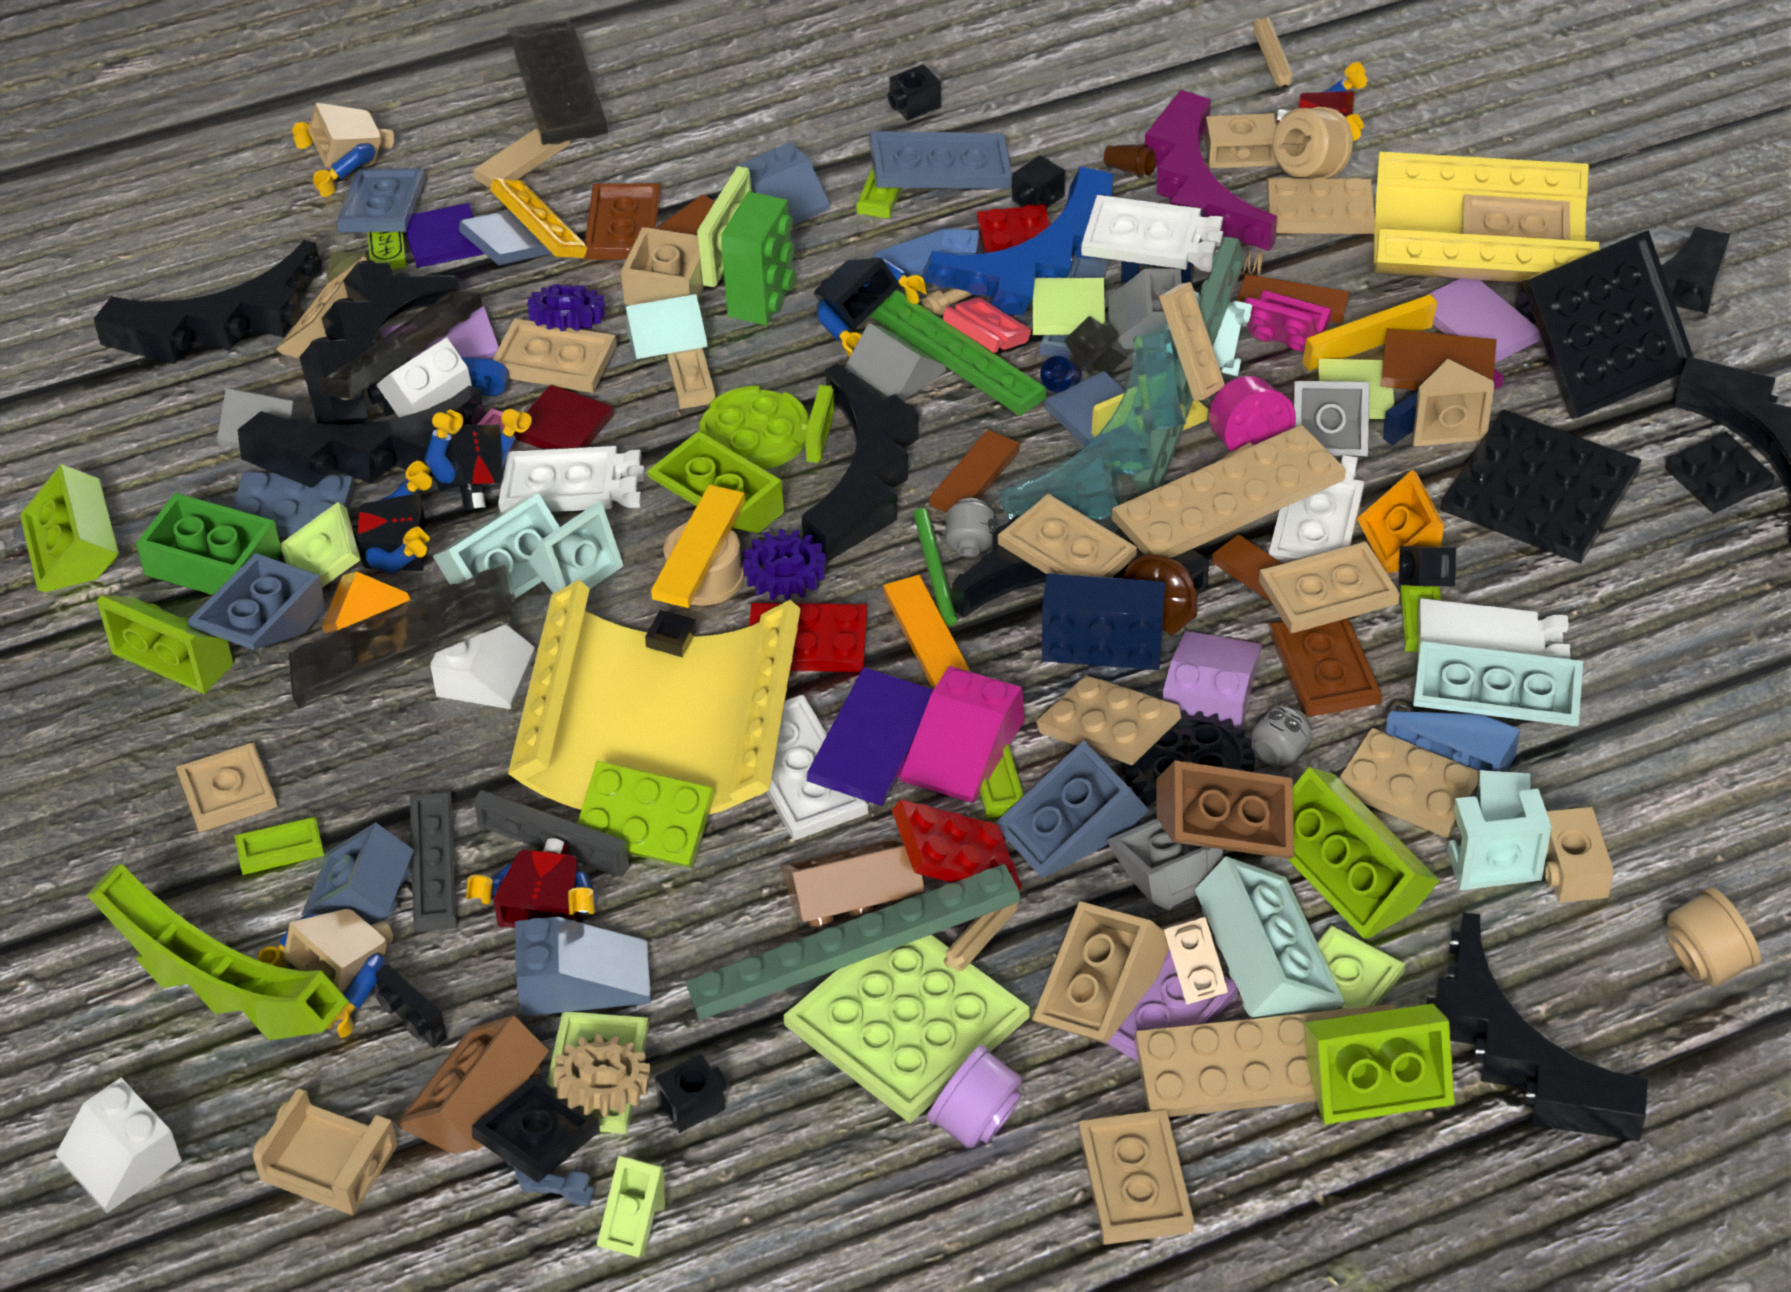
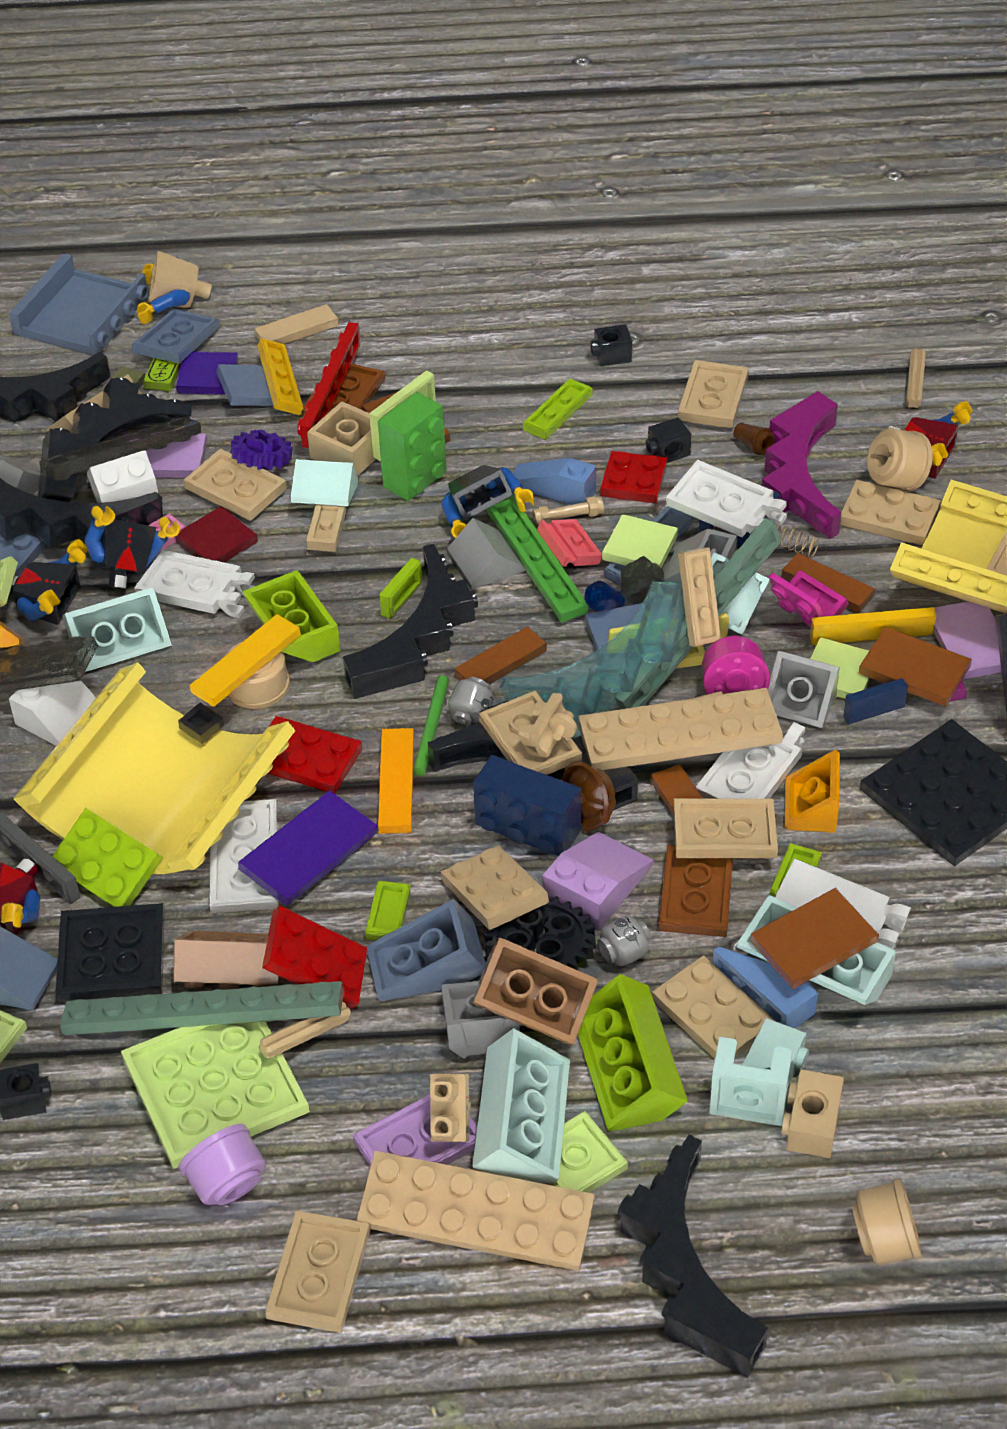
camera: 20 degrees right, 0 degrees up
blue beam [461,357,509,396] -> none
clear smoke plate [507,17,608,145] -> none
light aqua slope [528,502,624,594] -> none
lime tile [699,386,809,470] -> none
sand blue slope [733,142,830,226] -> none
dark purple gear [743,529,826,601] -> none
sand blue plate [869,131,1012,189] -> none
dark pink slope [900,666,1025,804] -> none
blue arch [923,166,1113,316] -> none
tan slope [1032,901,1169,1044] -> none
tan brick [1205,113,1277,169] -> none
lime slope [1304,1003,1455,1125] -> none
black brick [1399,546,1456,587] -> none
tan slope [1412,359,1495,447] -> none
none -> sand blue panel [9,253,149,355]
none -> black plate [55,903,165,1002]
none -> red plate [297,322,361,448]
none -> tan hips [519,693,577,757]
none -> tan plate [678,360,749,428]
none -> dark orange tile [750,887,879,989]

